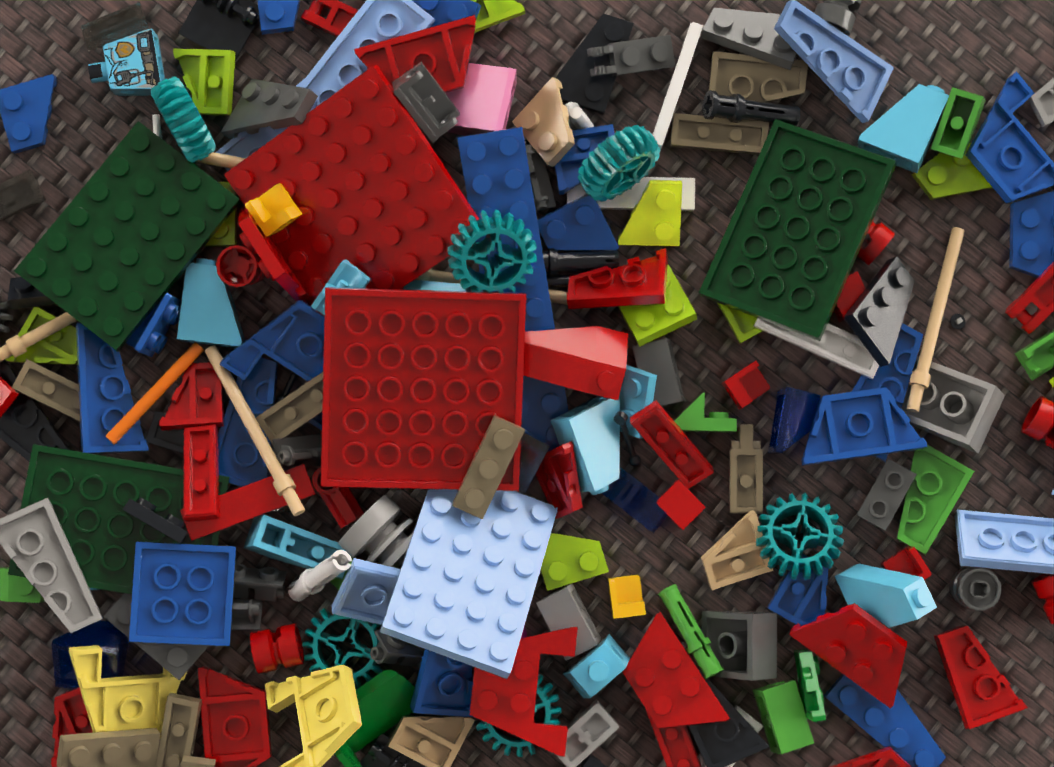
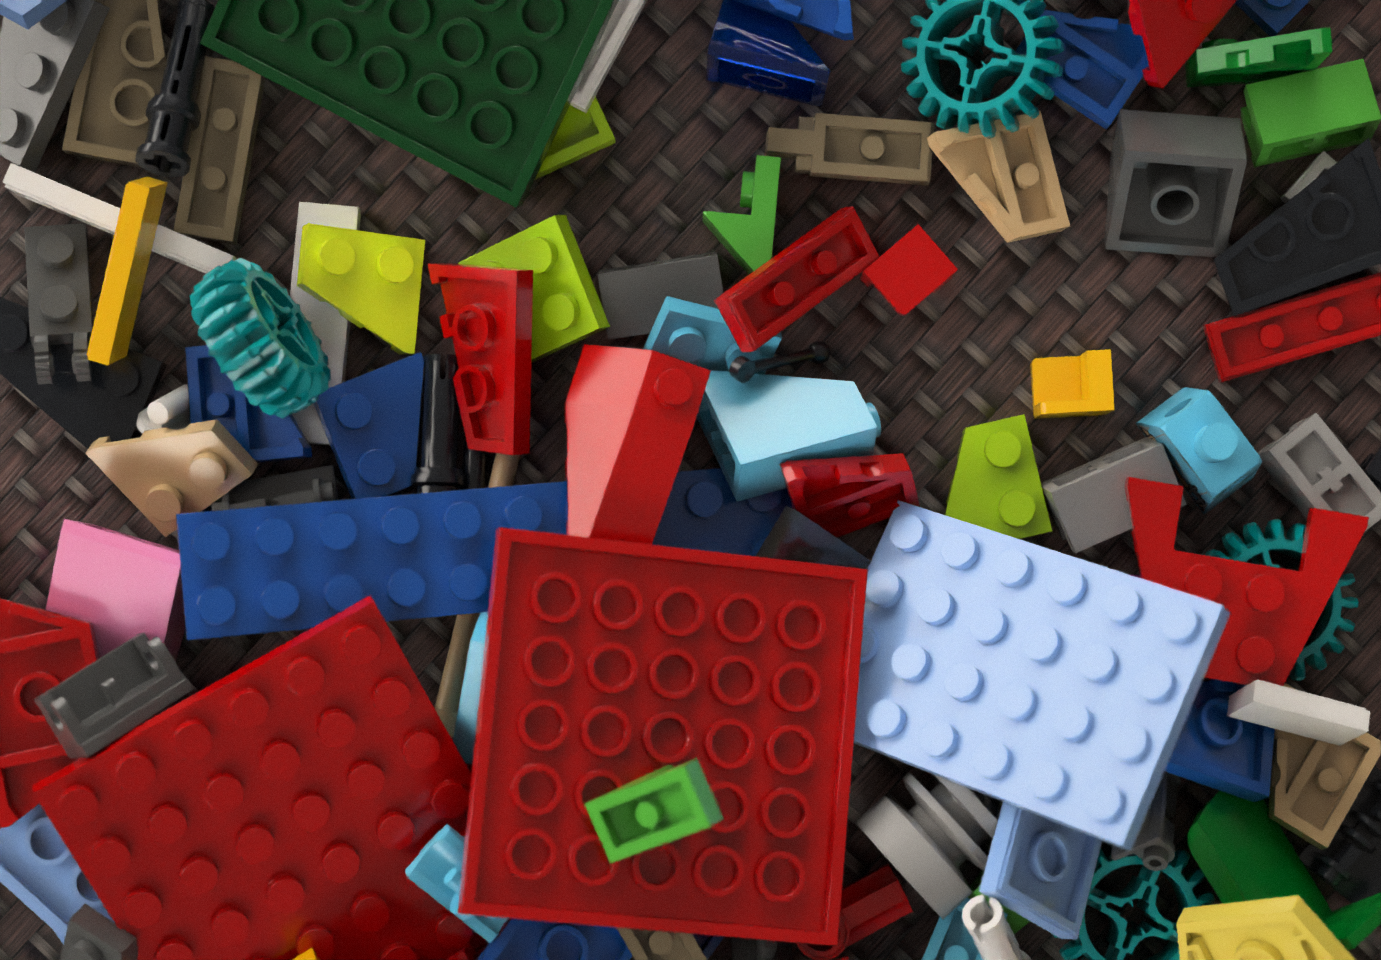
camera: 85 degrees left, 0 degrees up
teal gear [447,209,537,293] -> none
dark tan plate [452,415,525,519] -> none
clear blue slope [602,467,668,534] -> none
red wing [622,612,730,729] -> none
bright green pin [658,584,724,680] -> none
red panel [721,361,770,410] -> none
none -> yellow tile [86,176,168,365]
none -> bright green slope [585,759,723,863]
none -> white tile [1227,679,1370,746]

